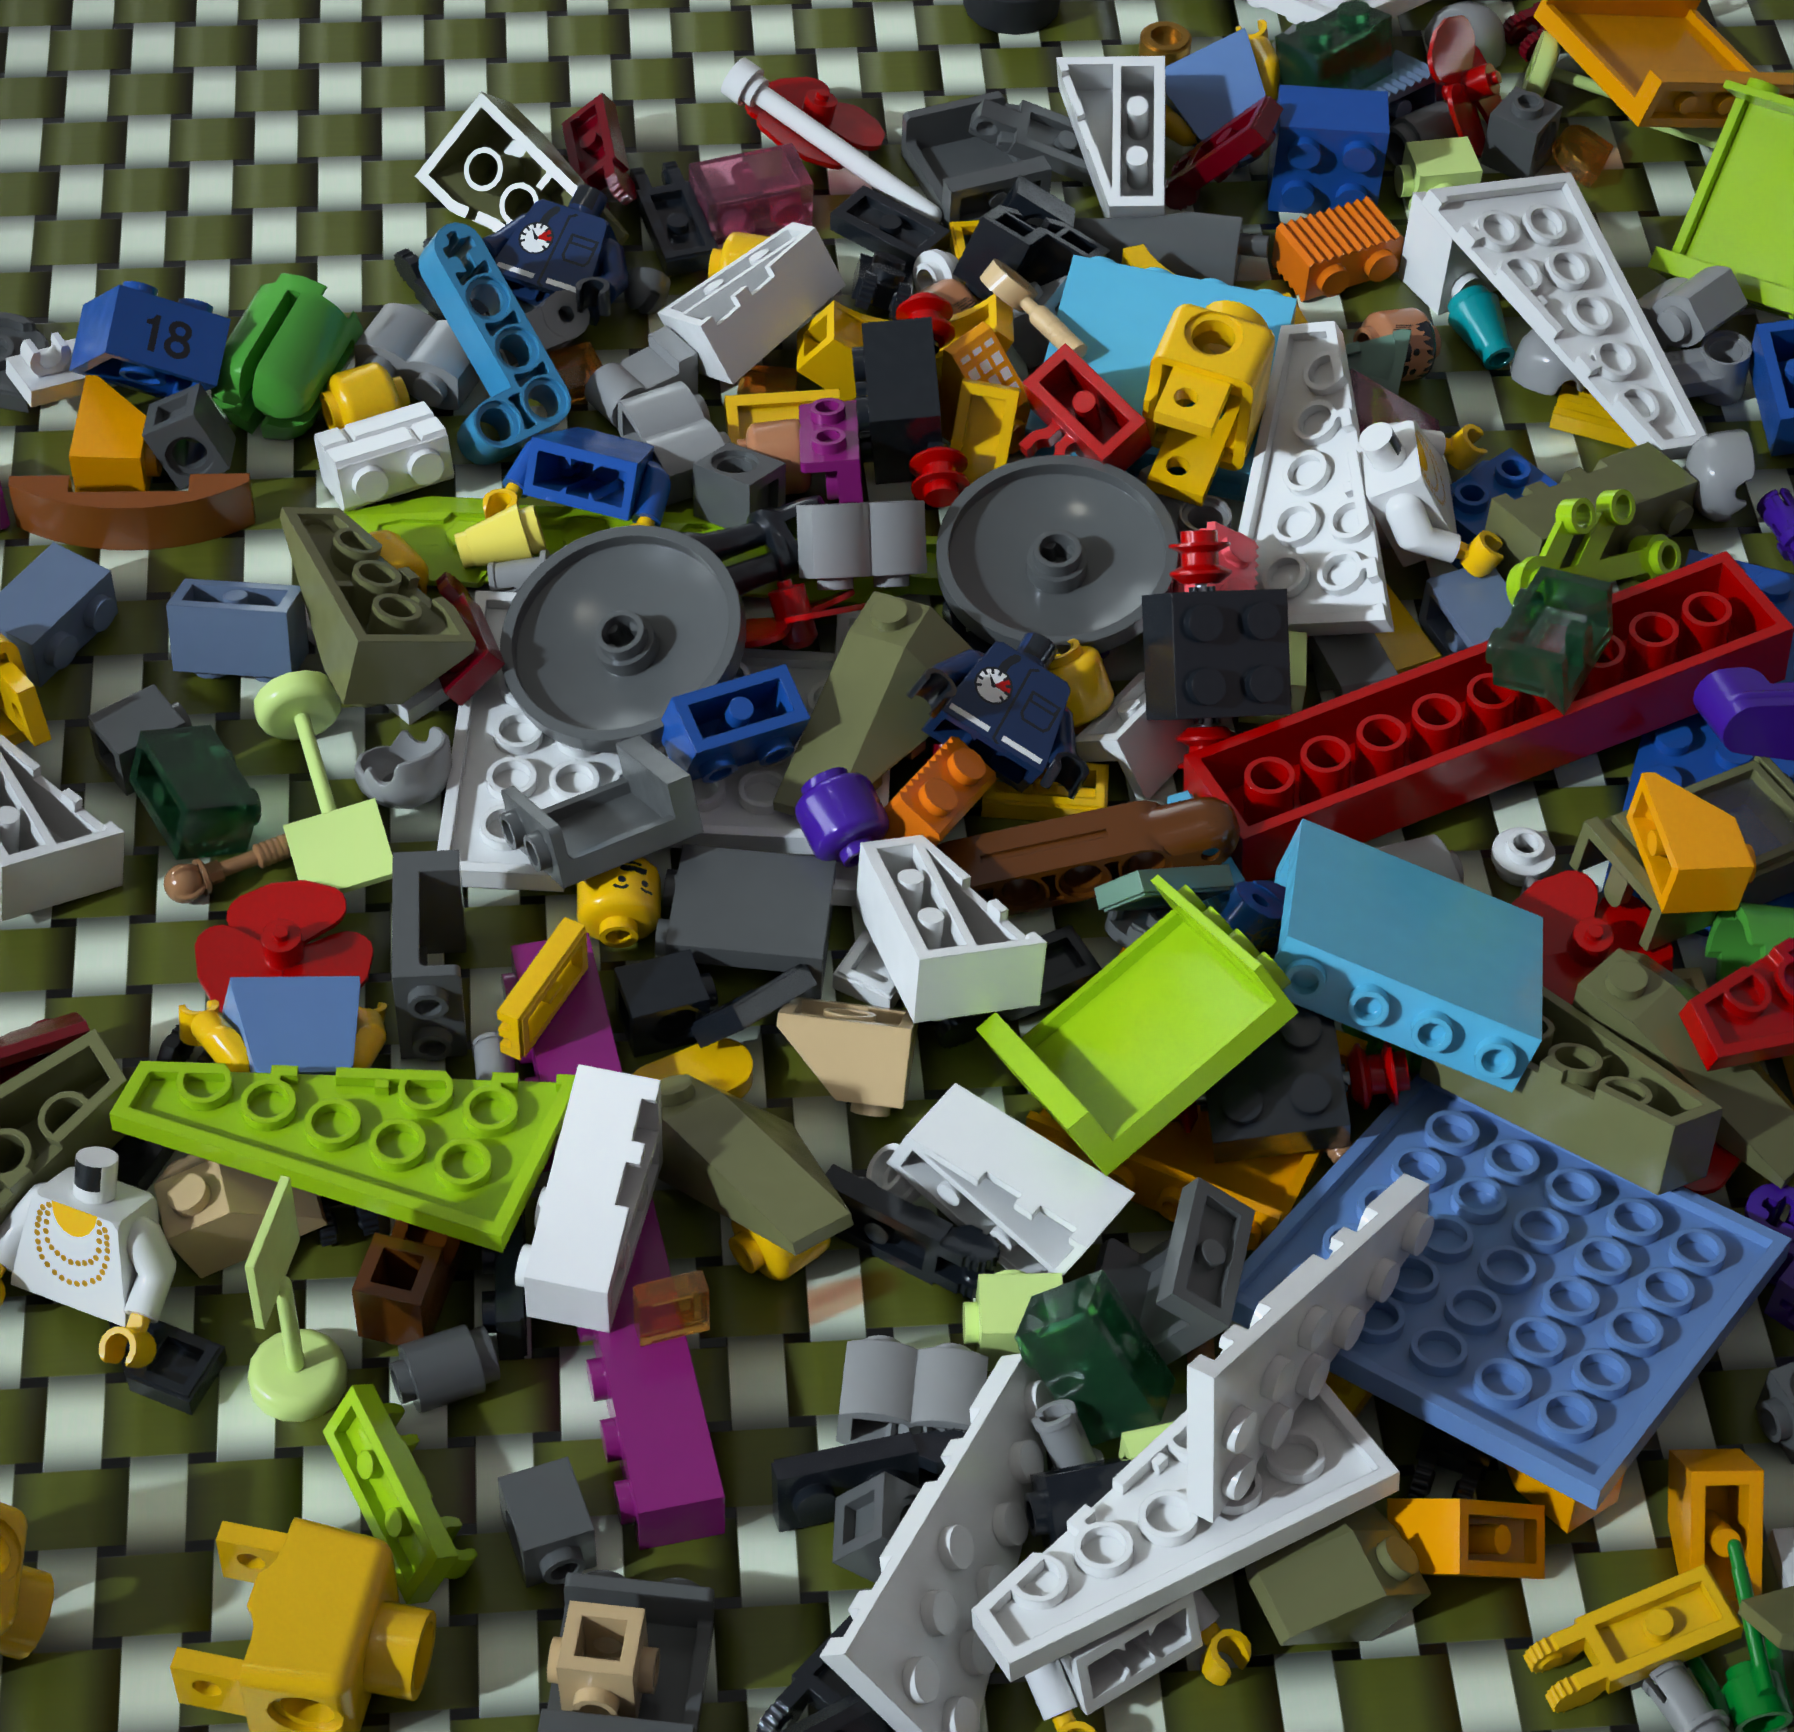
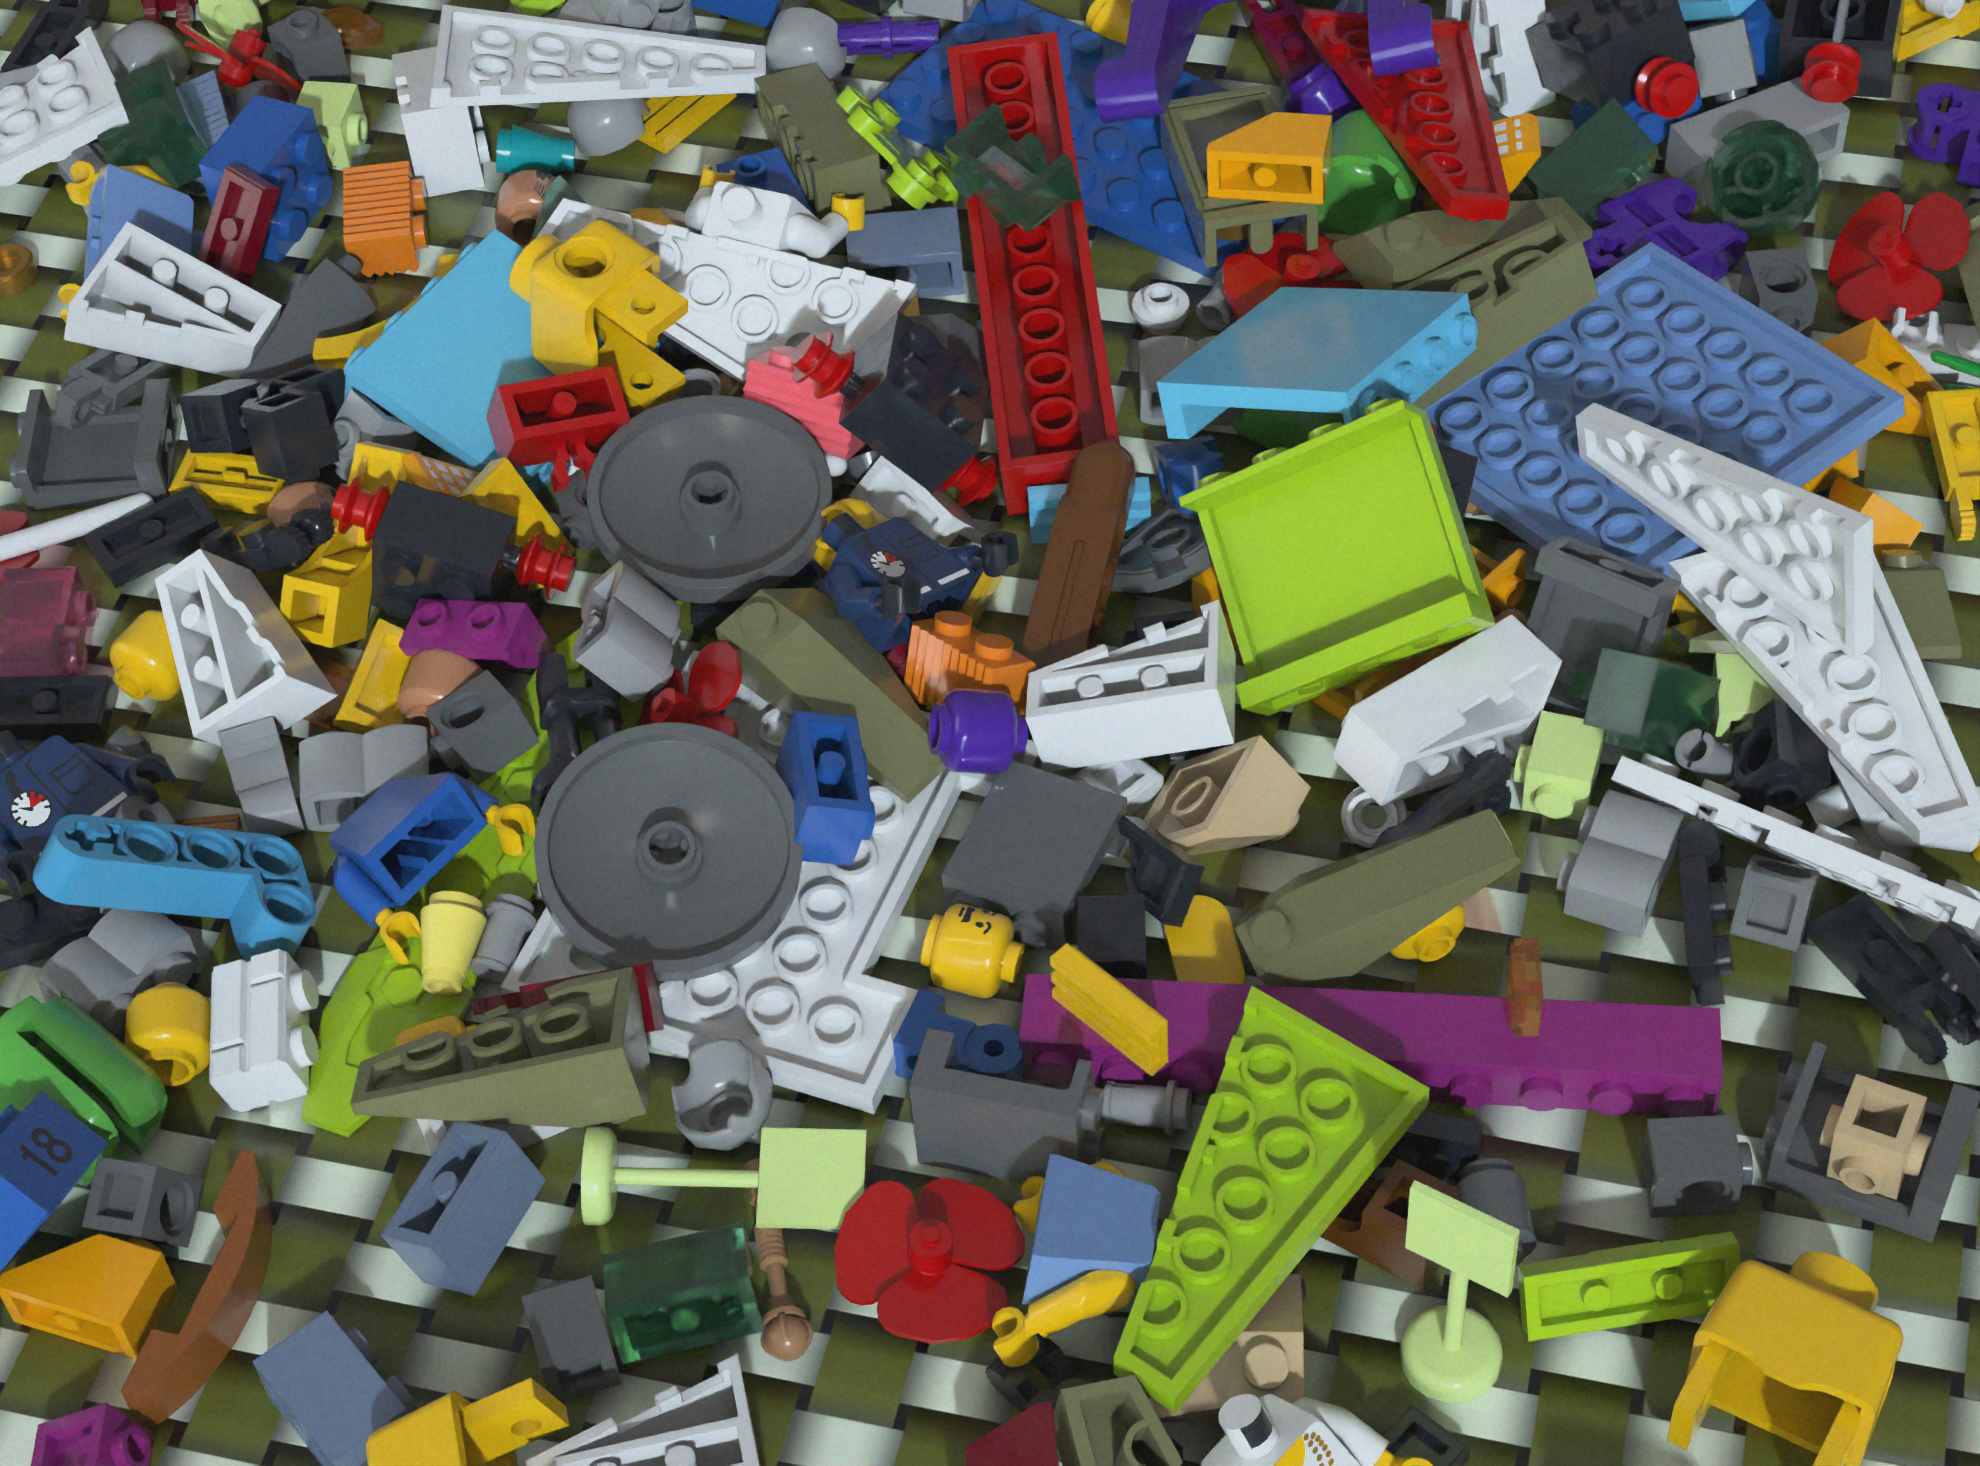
camera: 65 degrees left, 0 degrees up
dark grey panel [499,735,704,888] -> none
white wedge [515,1064,663,1333] -> none
white plate [913,249,964,291] -> none
tan piece [979,258,1087,358] -> none
sand green tile [1094,864,1234,912] -> none
none -> blue leg [893,988,1024,1082]

